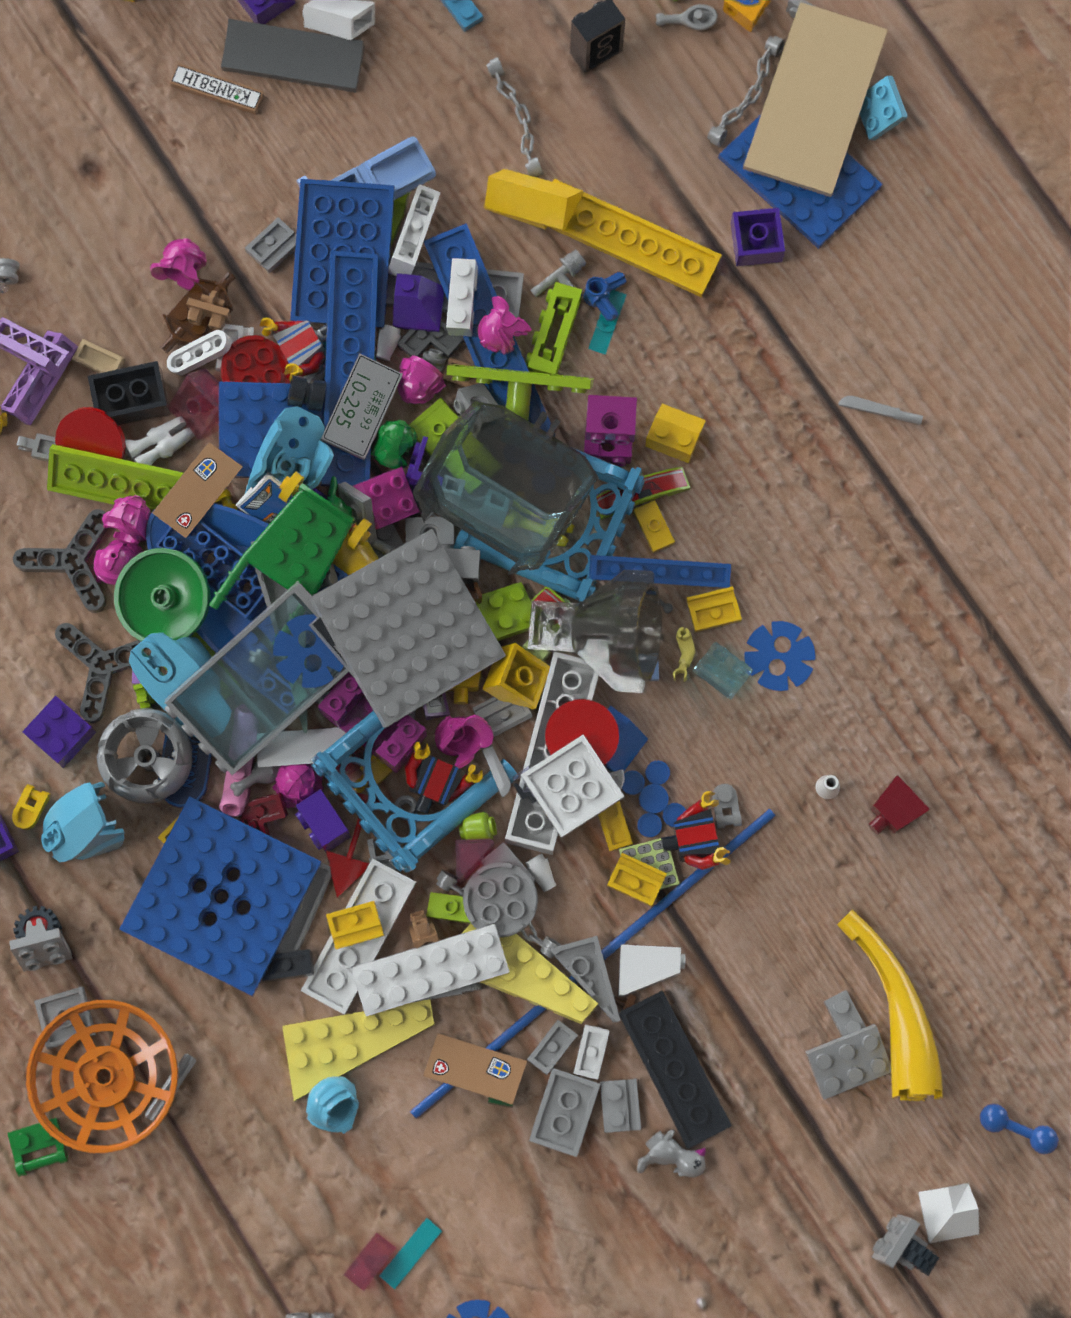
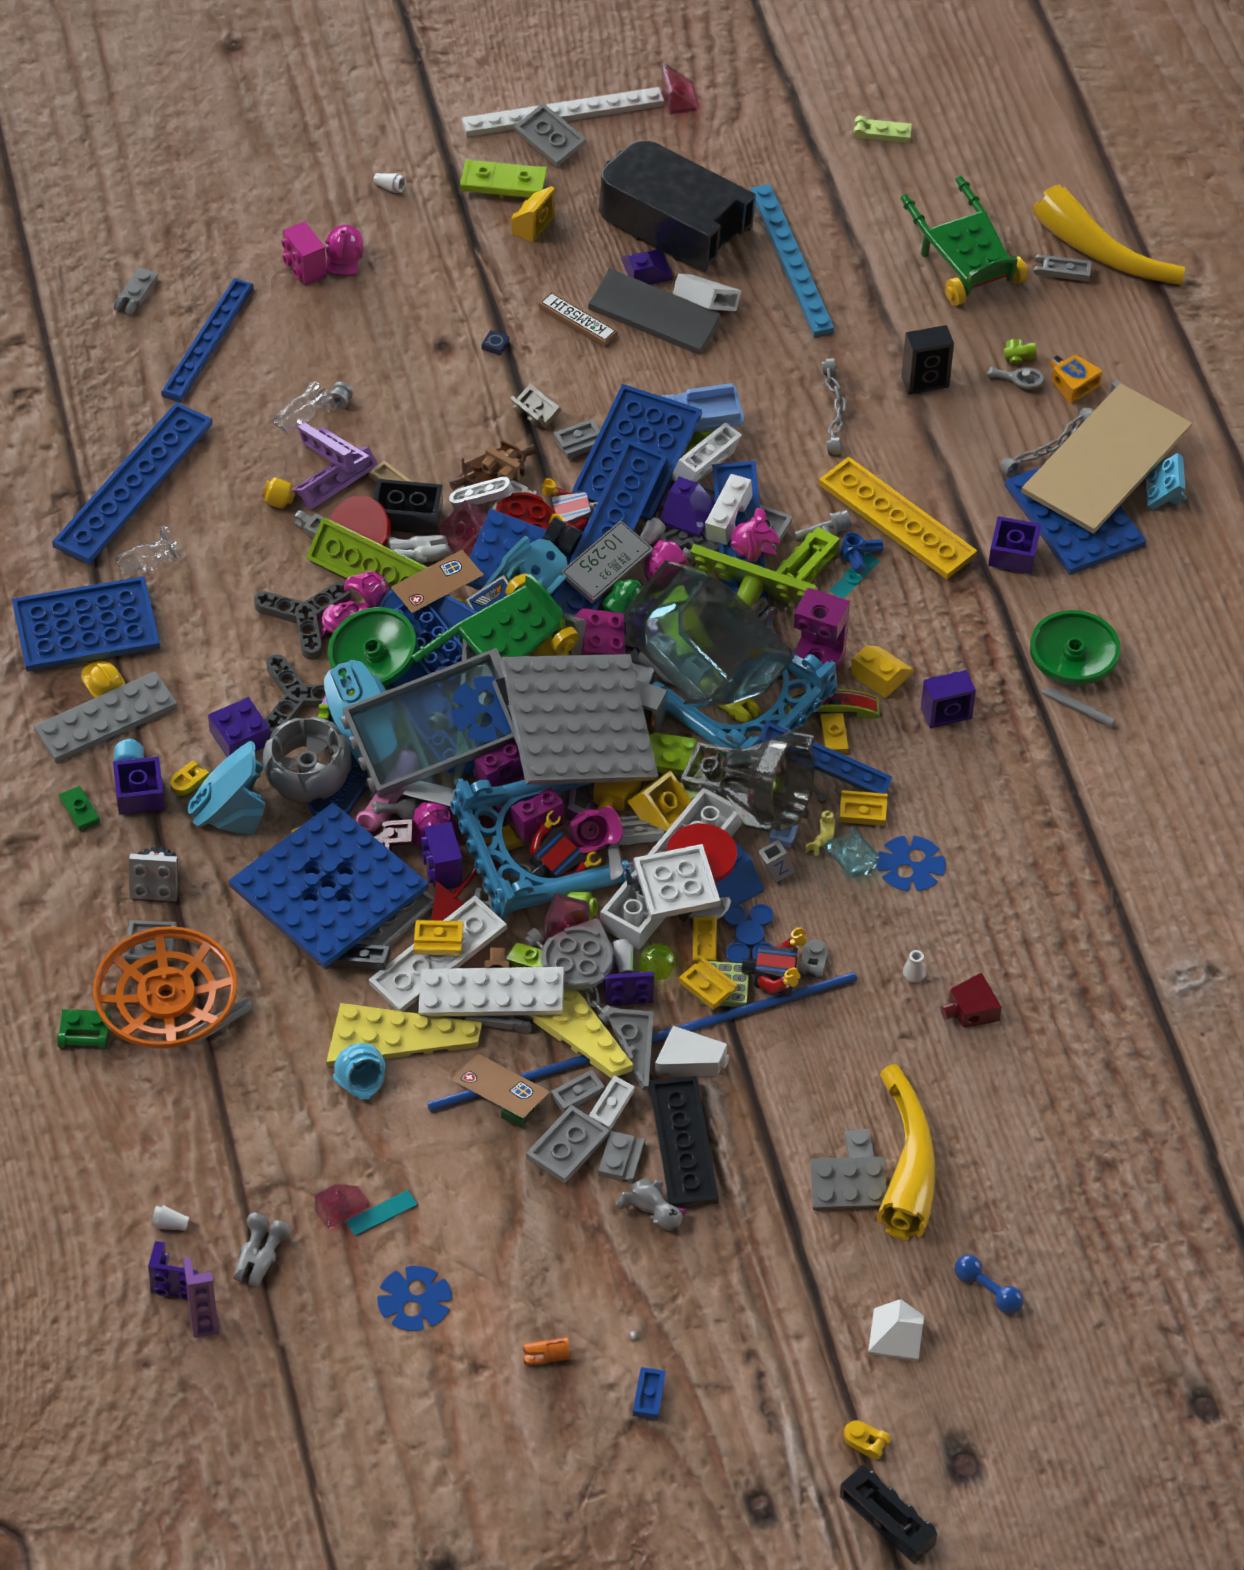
camera: 20 degrees right, 25 degrees down
dark pink helmet [150,238,207,290] -> none
yellow slope [484,169,584,232] -> none
light grey plate [872,1214,939,1276] -> none
none -> dark blue tile [481,330,510,356]
none -> bracket [509,384,562,429]
none -> dark purple bracket [603,972,654,1007]
none -> clear neon green hair [639,943,676,980]
none -> light grey brick [758,840,796,883]
none -> dark purple brick [921,670,976,728]
none -> green dish [1030,610,1120,685]

